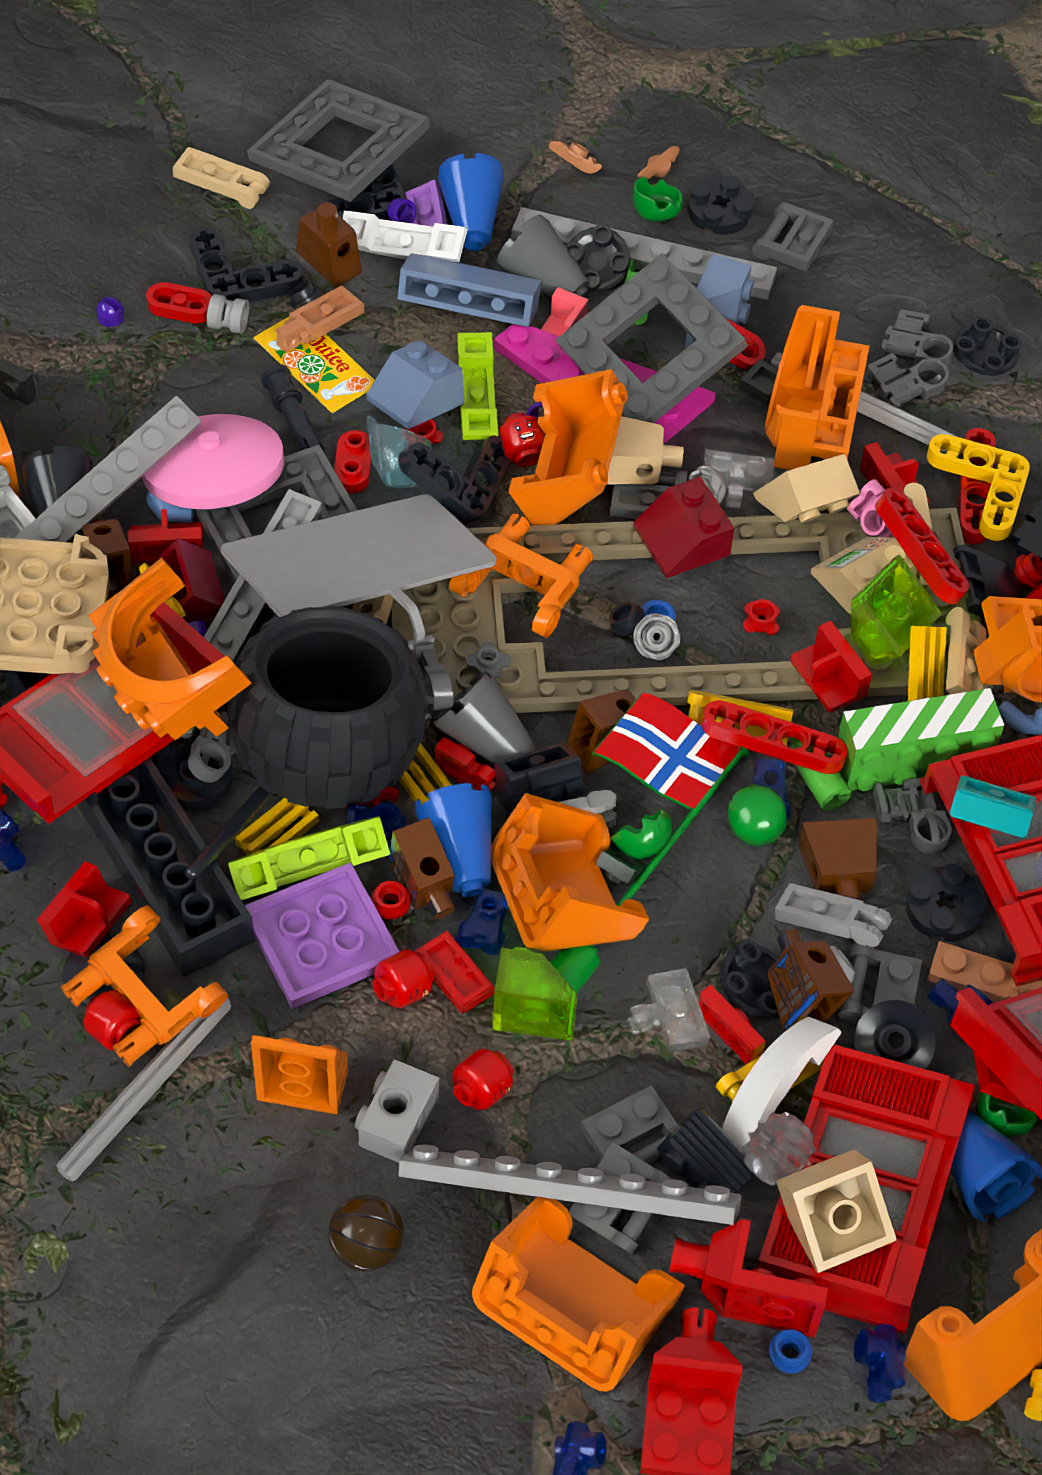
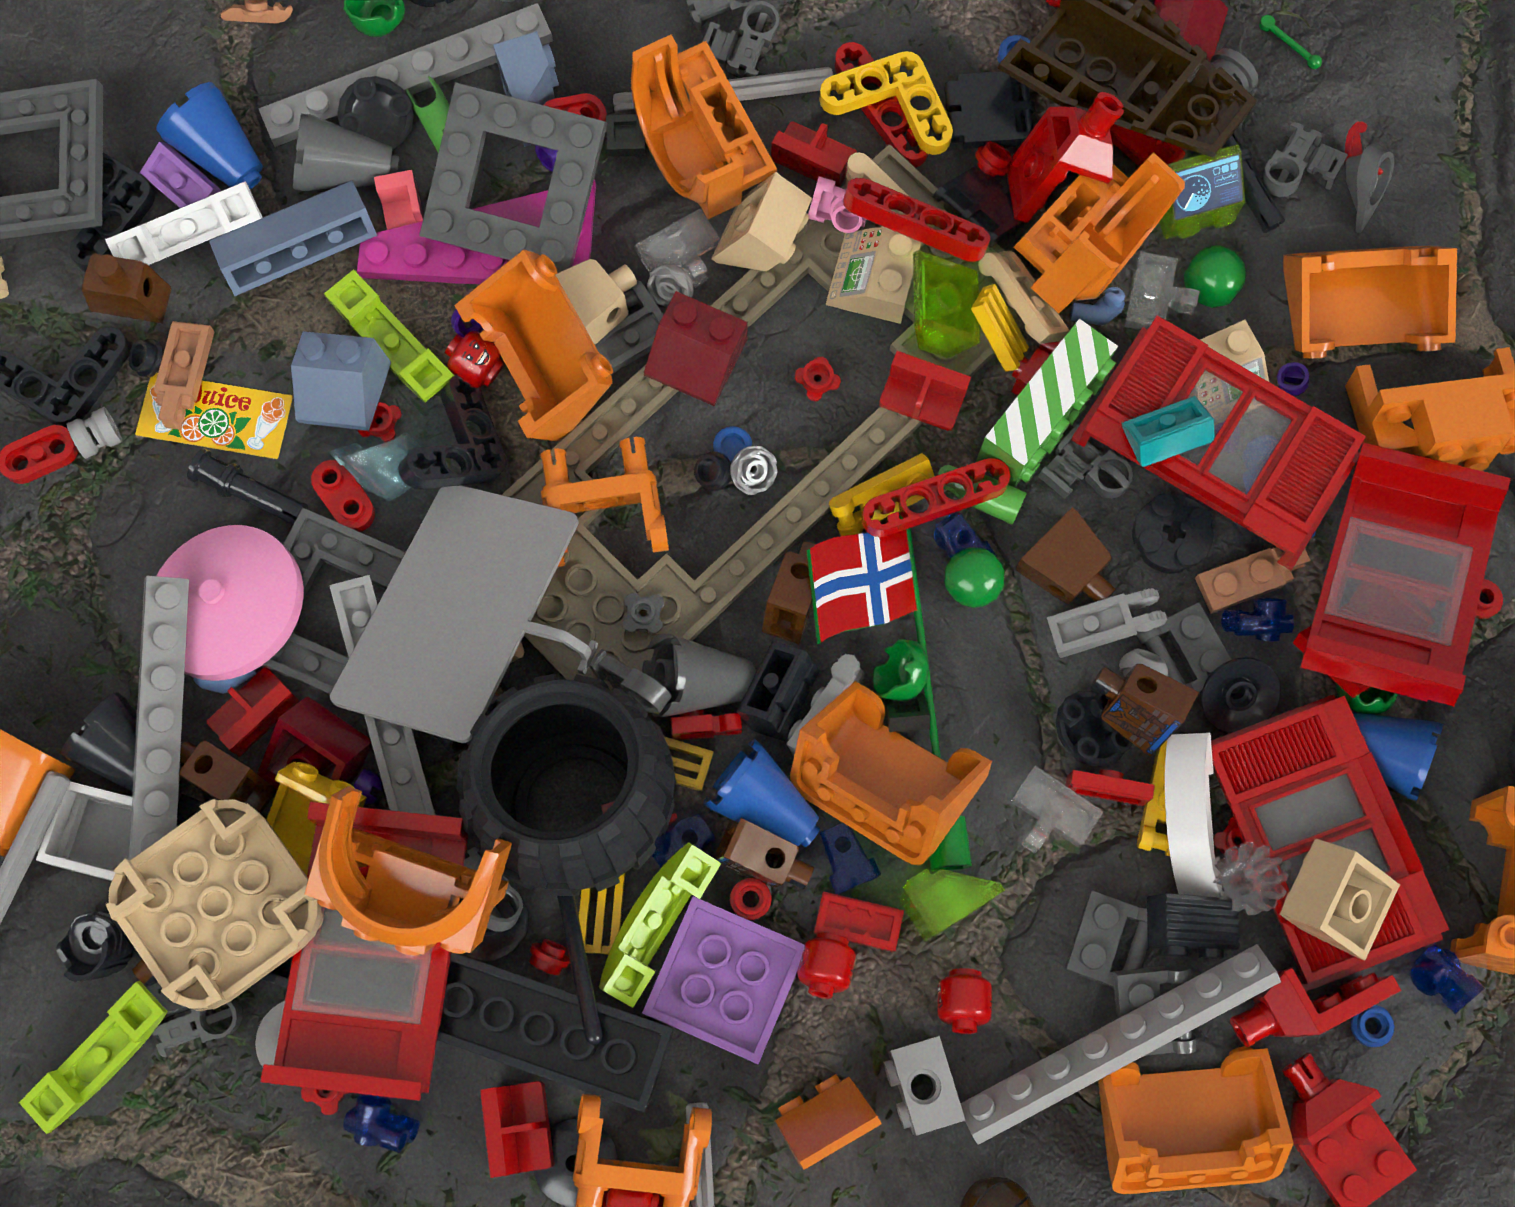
camera: 40 degrees left, 20 degrees up
dark purple hinge [387,198,417,223] -> none
none -> red plate [529,939,570,975]

